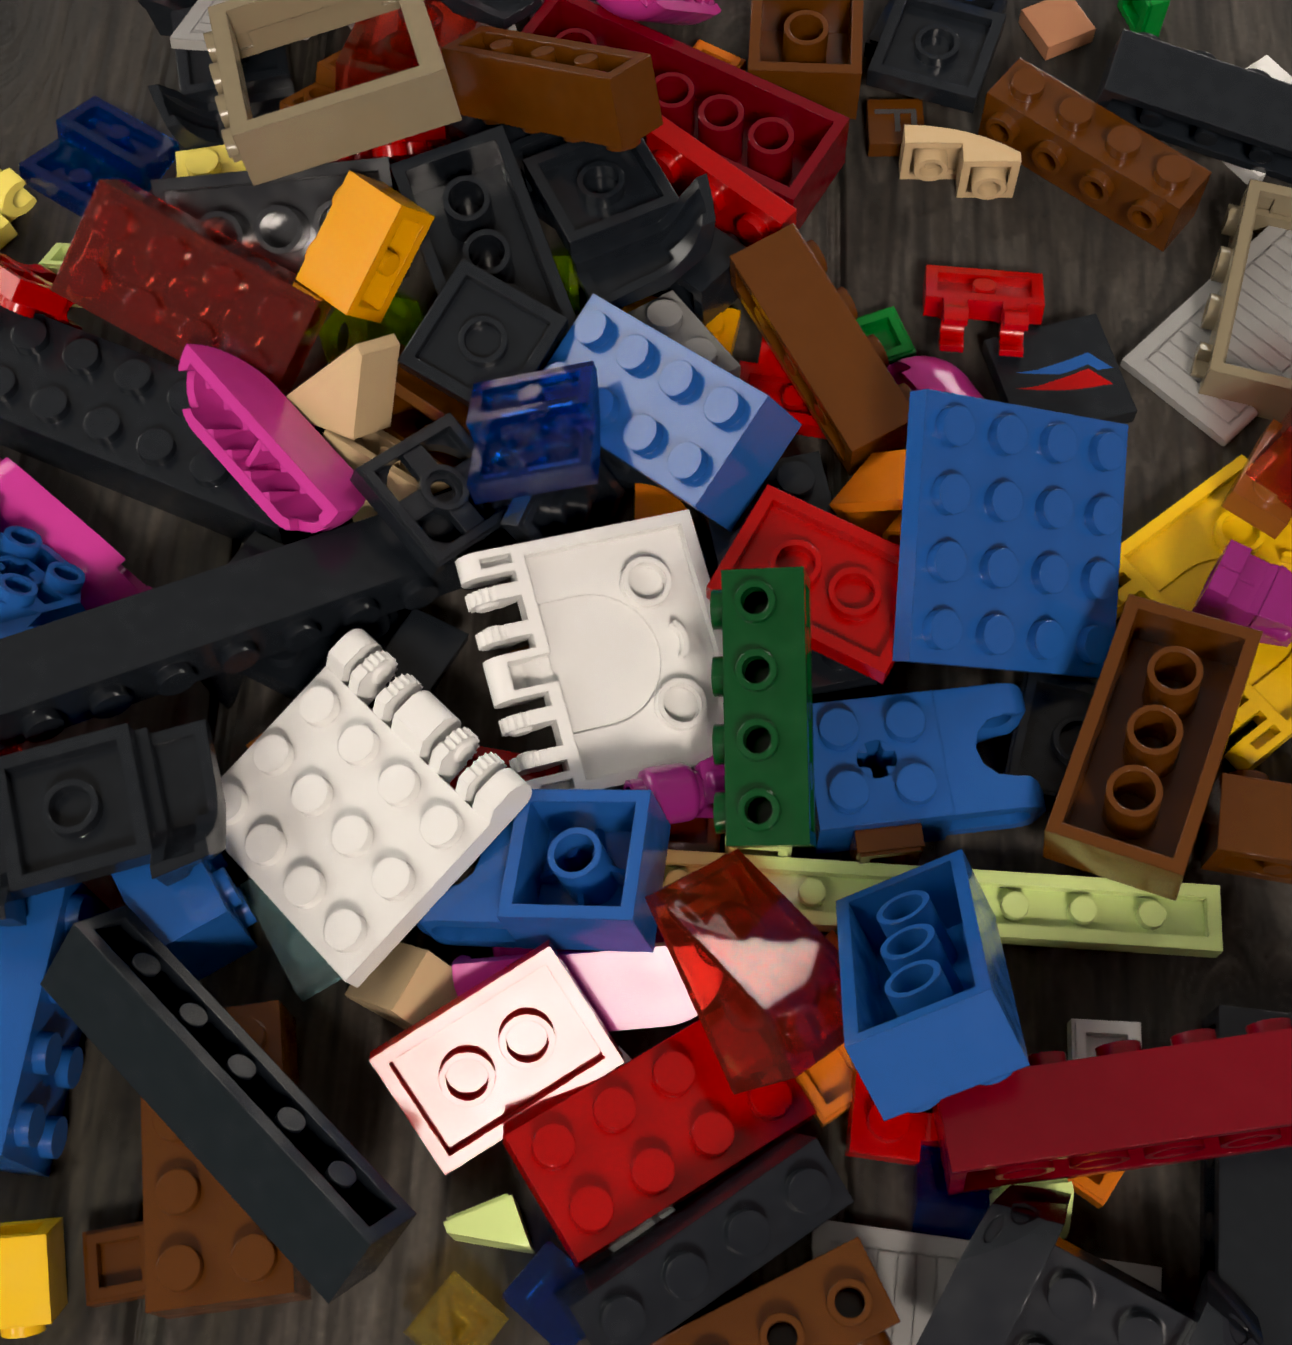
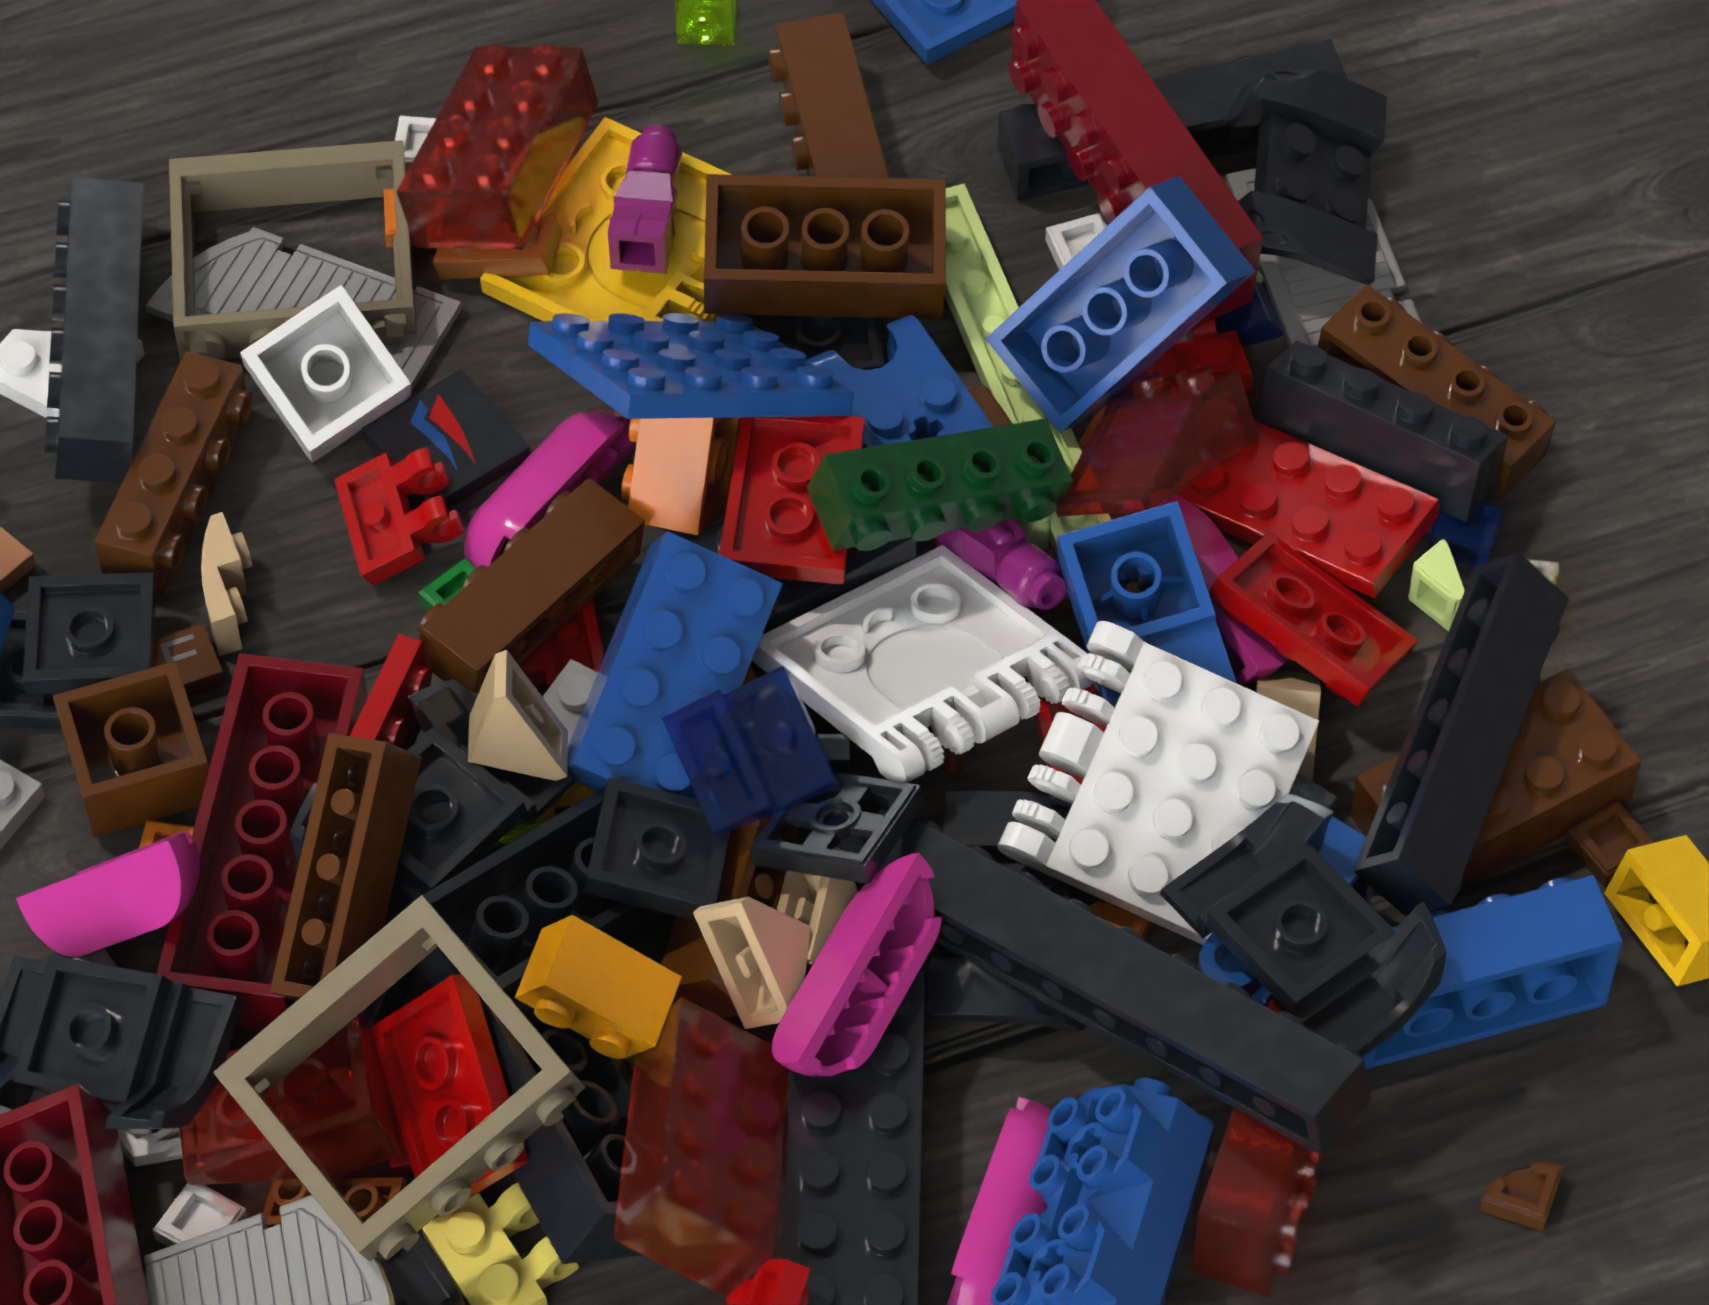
camera: 115 degrees left, 10 degrees down
none -> white brick [240,285,412,463]
none -> tan slope [468,650,568,781]

